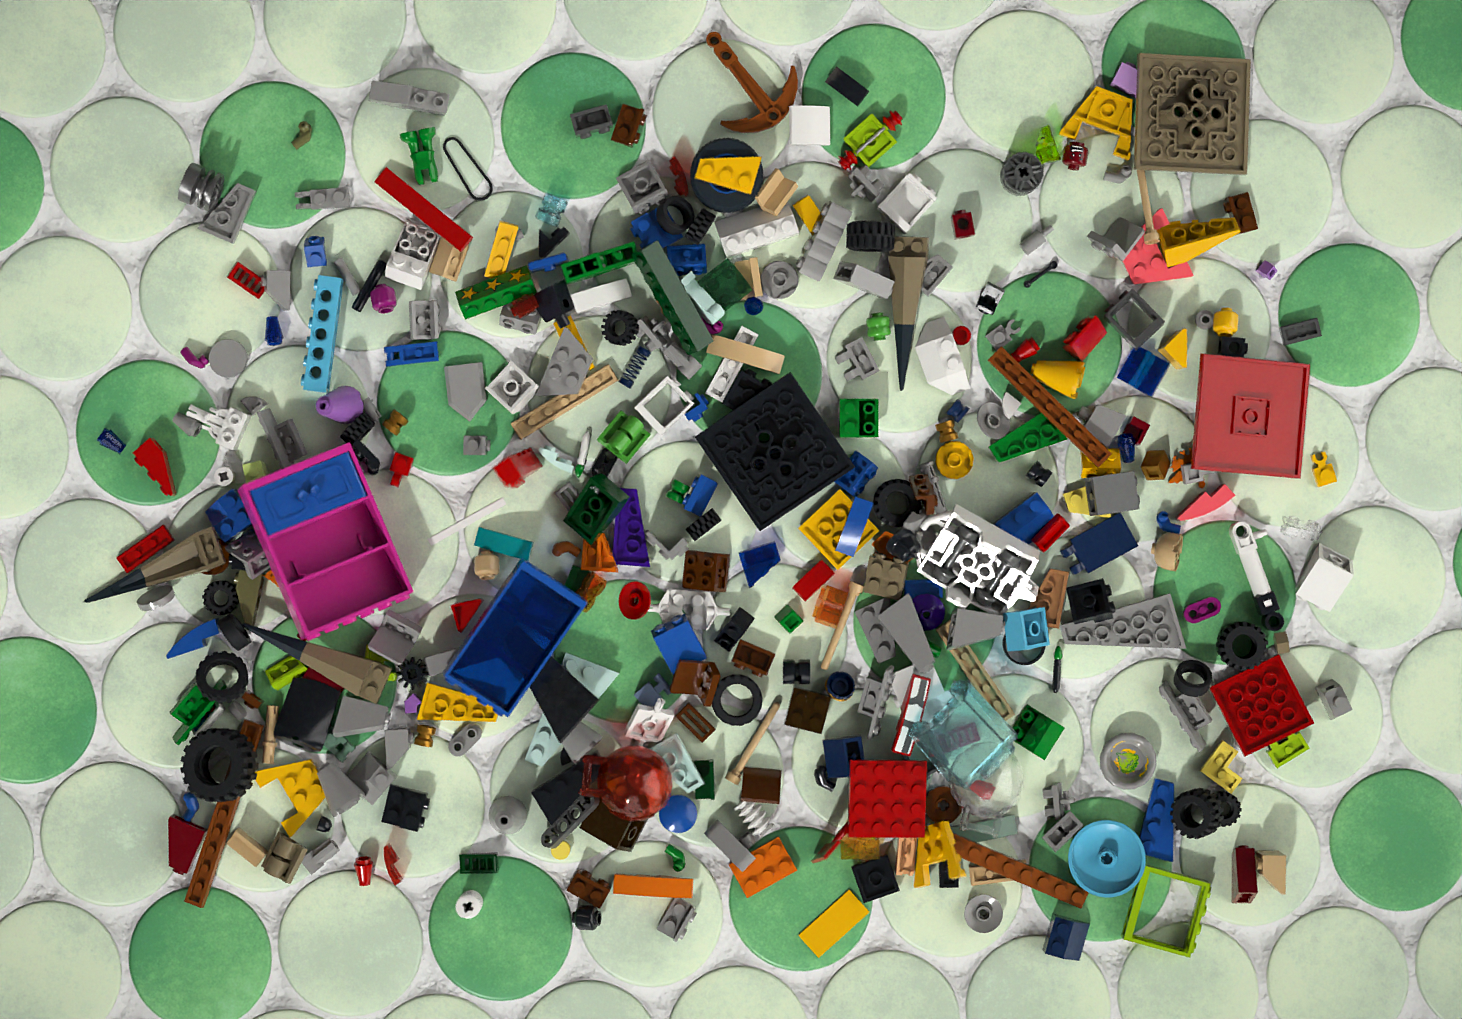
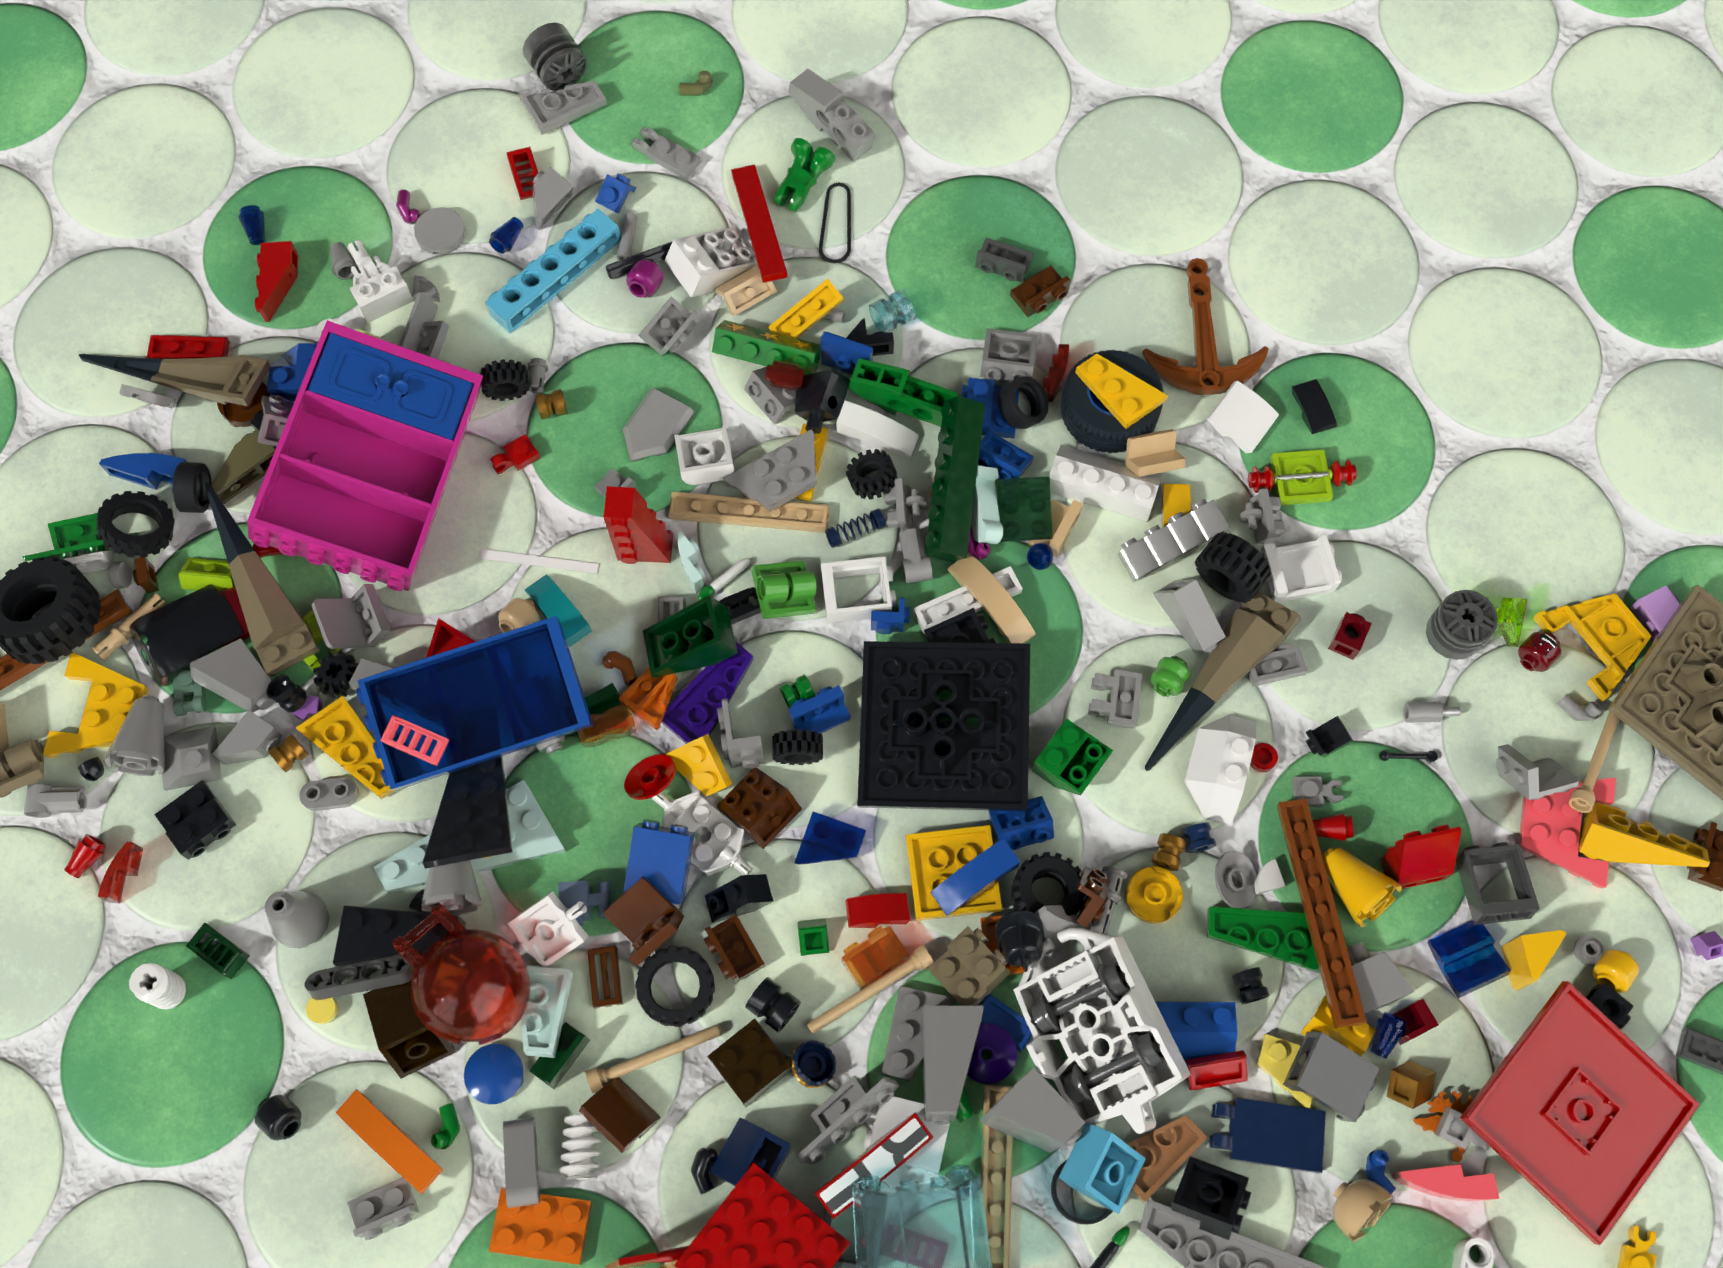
camera: 35 degrees right, 20 degrees down
black tyre [202,580,239,615] -> none
medium lavender cone [316,386,364,424] -> none
black plate [352,439,380,475] -> none
blue plate [384,341,439,367] -> none
reddish brown bracket [566,869,611,909] -> none
black tyre [685,208,716,245] -> none
light grey hinge [739,831,755,848] -> none
light grey tile [761,261,798,299] -> none
none -> black wheel [266,675,307,713]
none -> coral slope [381,715,450,766]
none -> yellow wing [664,734,732,797]

